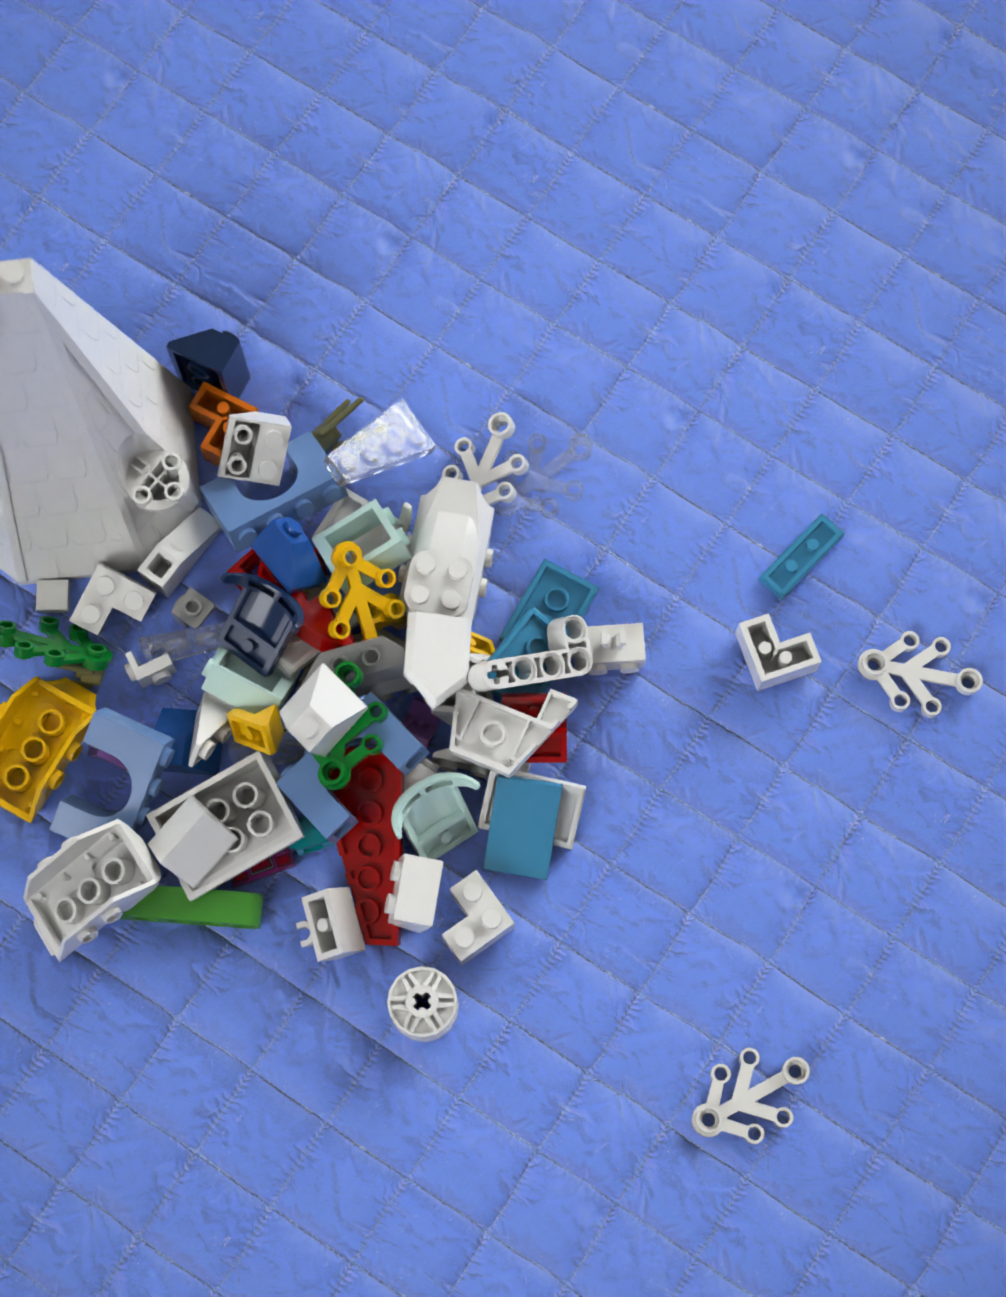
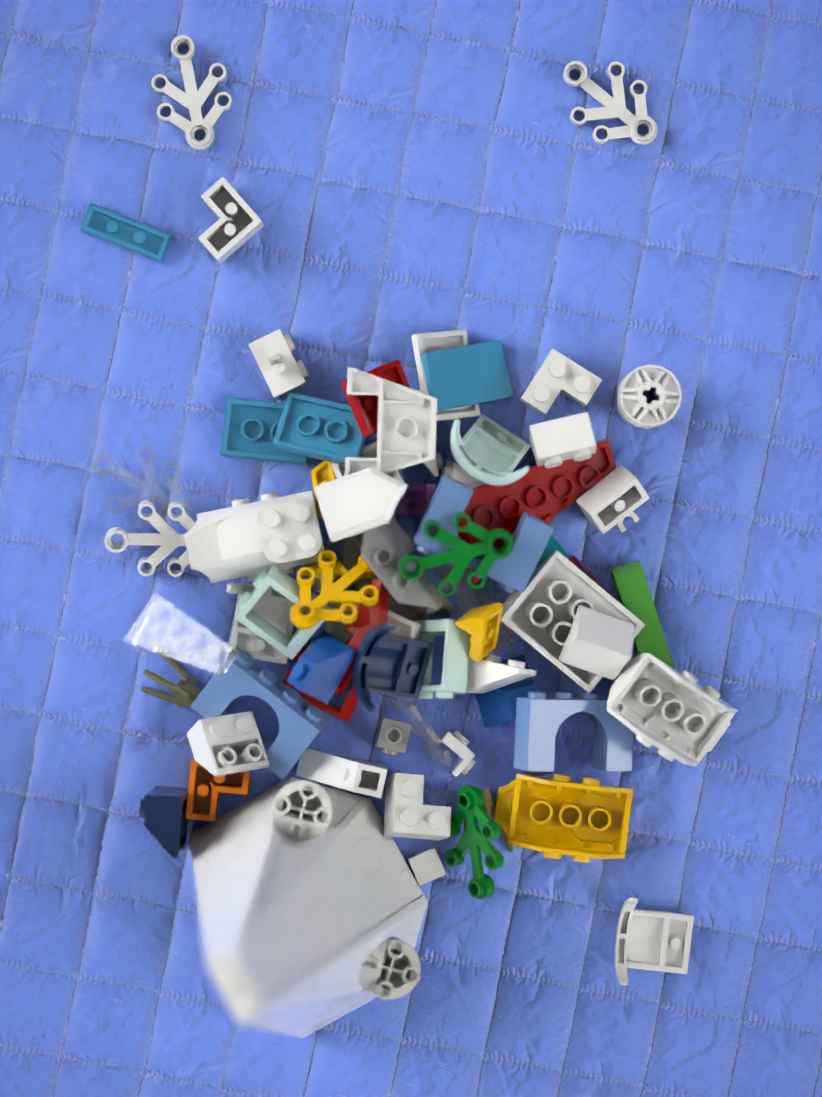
camera: 110 degrees left, 15 degrees up
white slope [279,663,369,757] -> none
white beam [468,615,593,692] -> none

